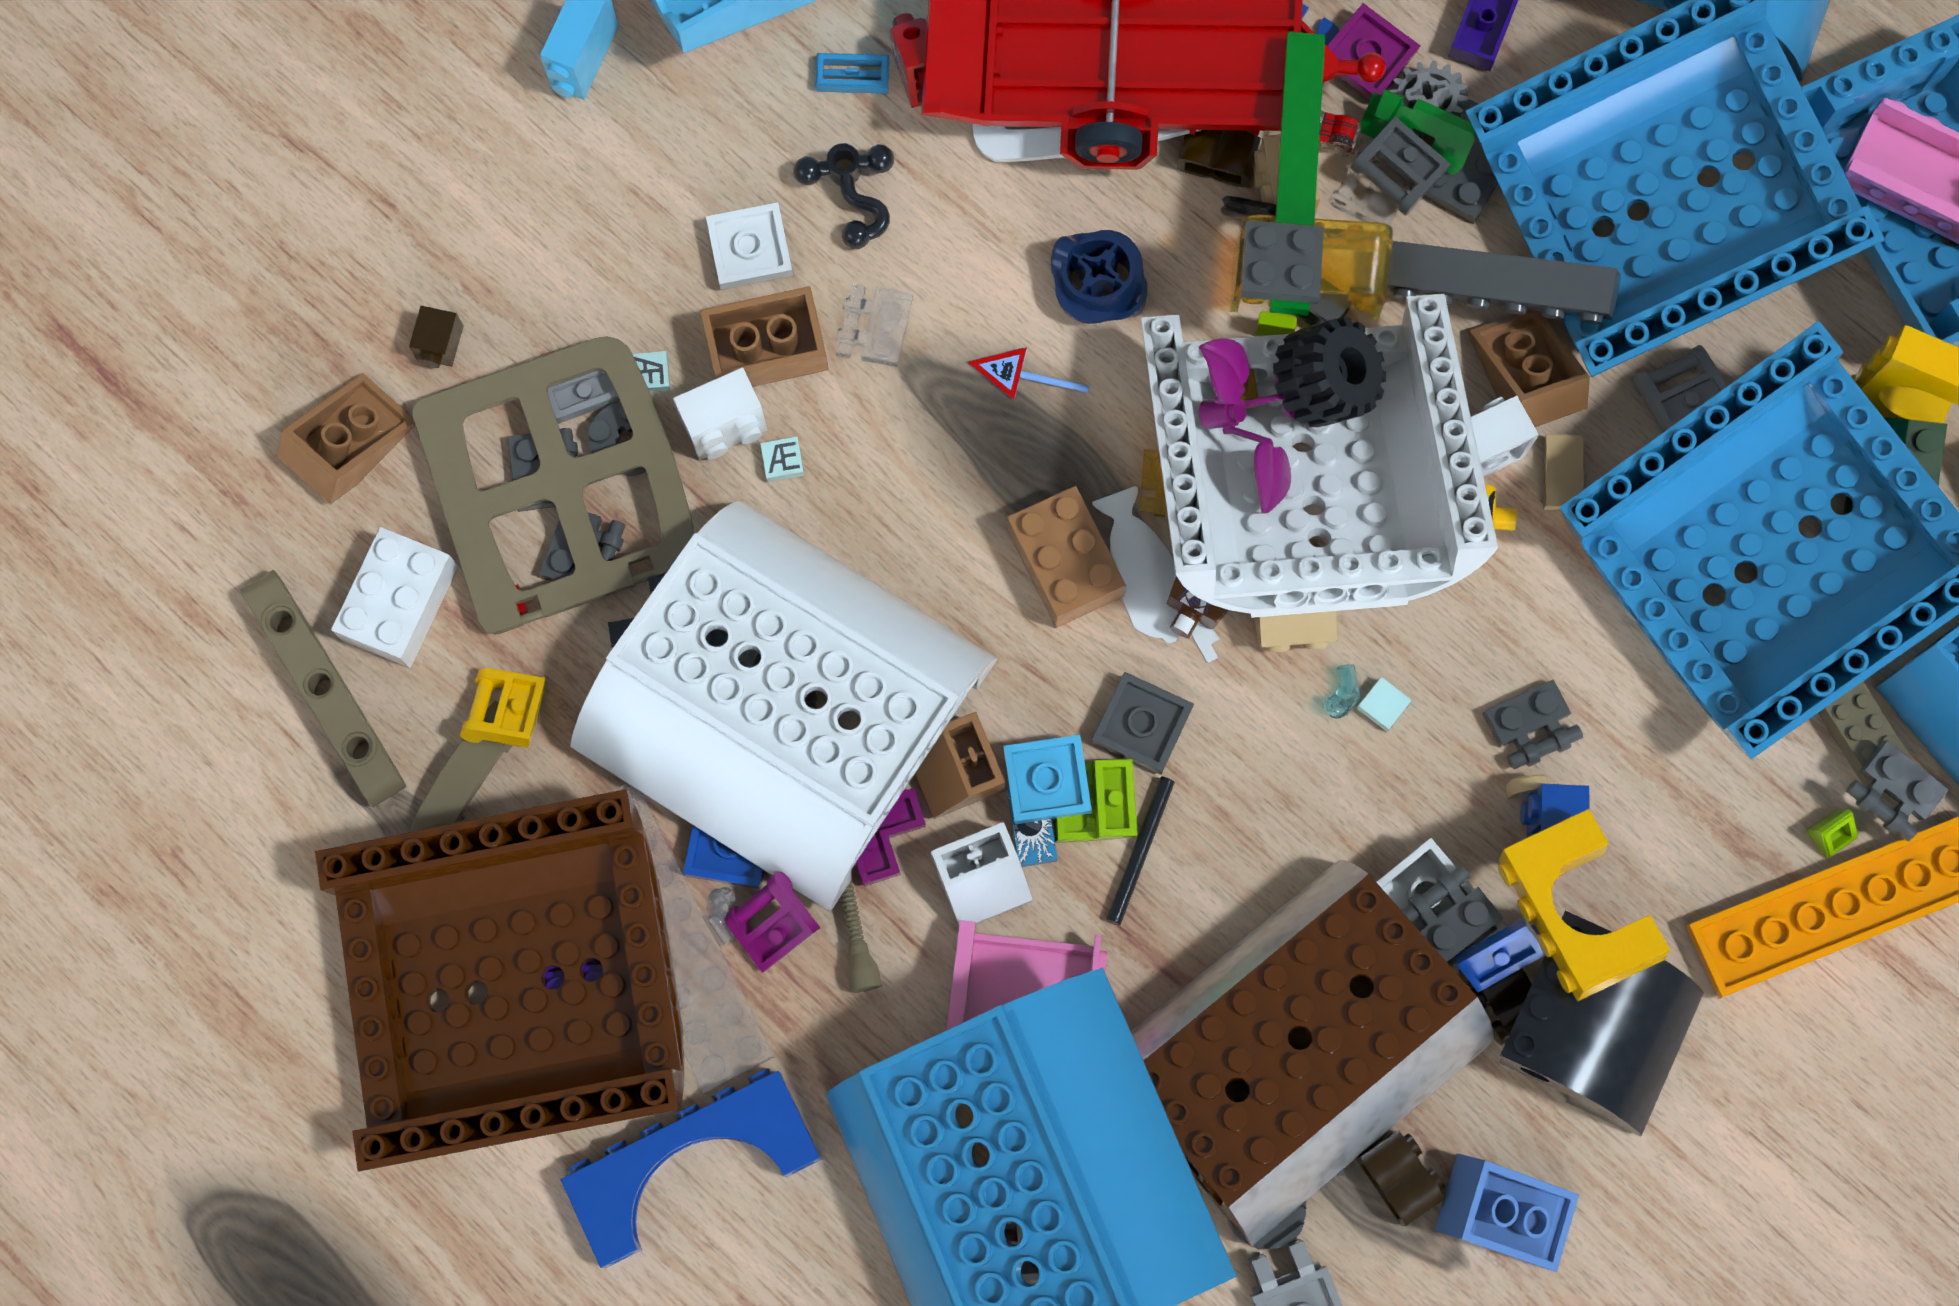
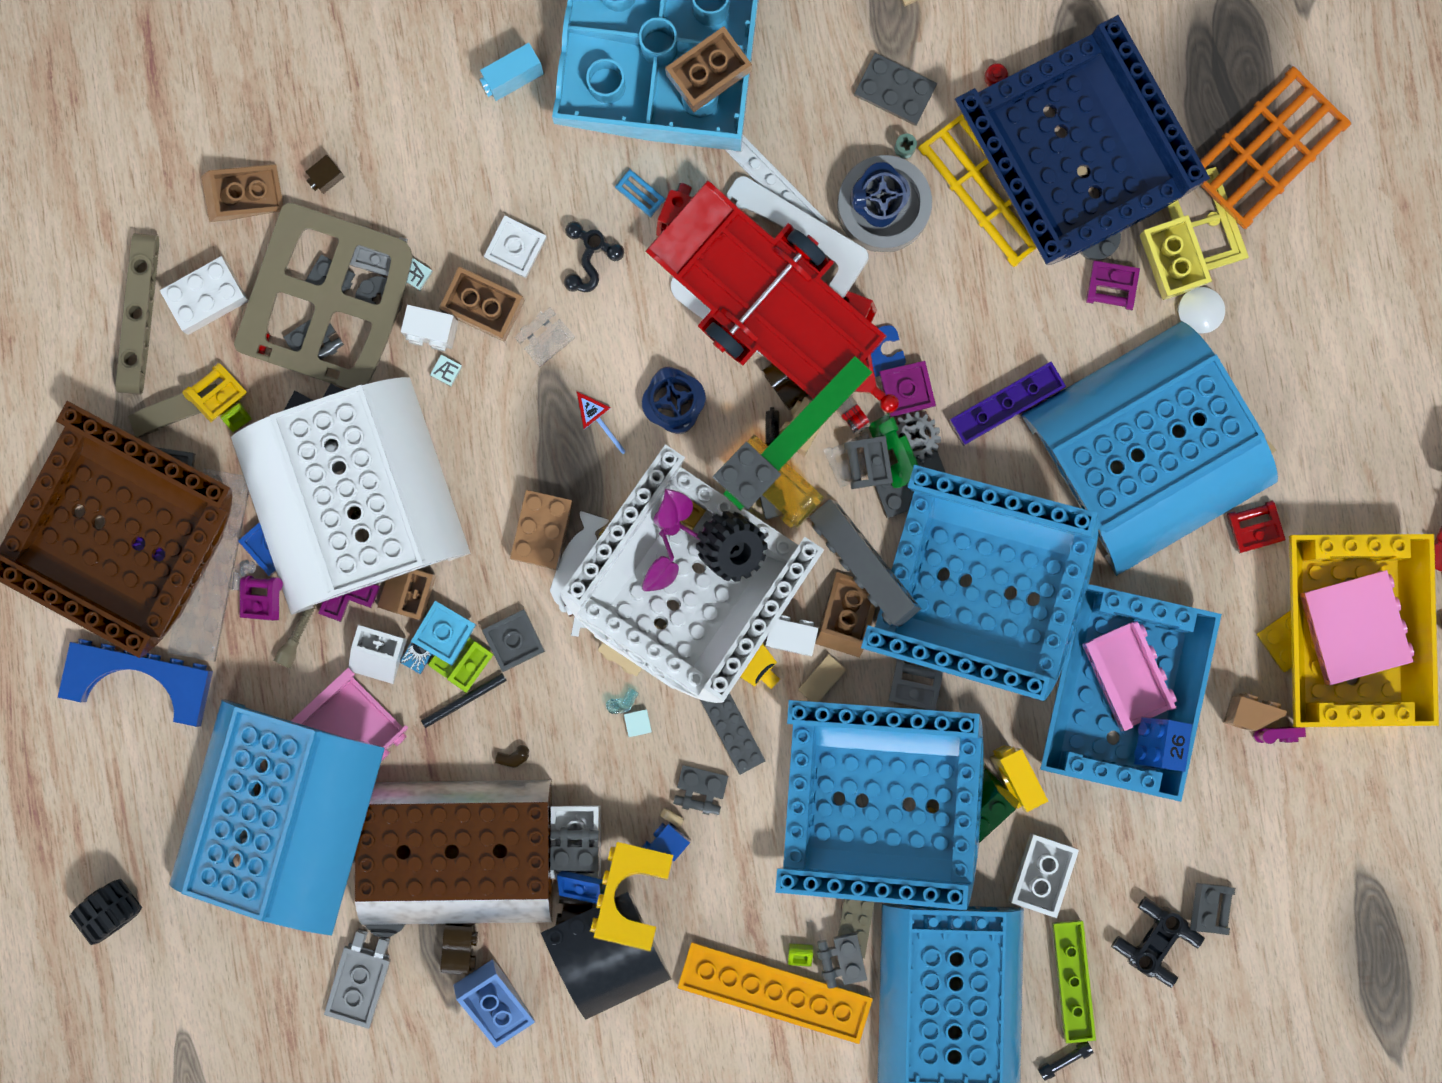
camera: 40 degrees right, 10 degrees up
none -> lime slope [220,403,252,432]
none -> dark brown arm [495,745,529,768]
none -> dark grey piece [700,693,765,775]

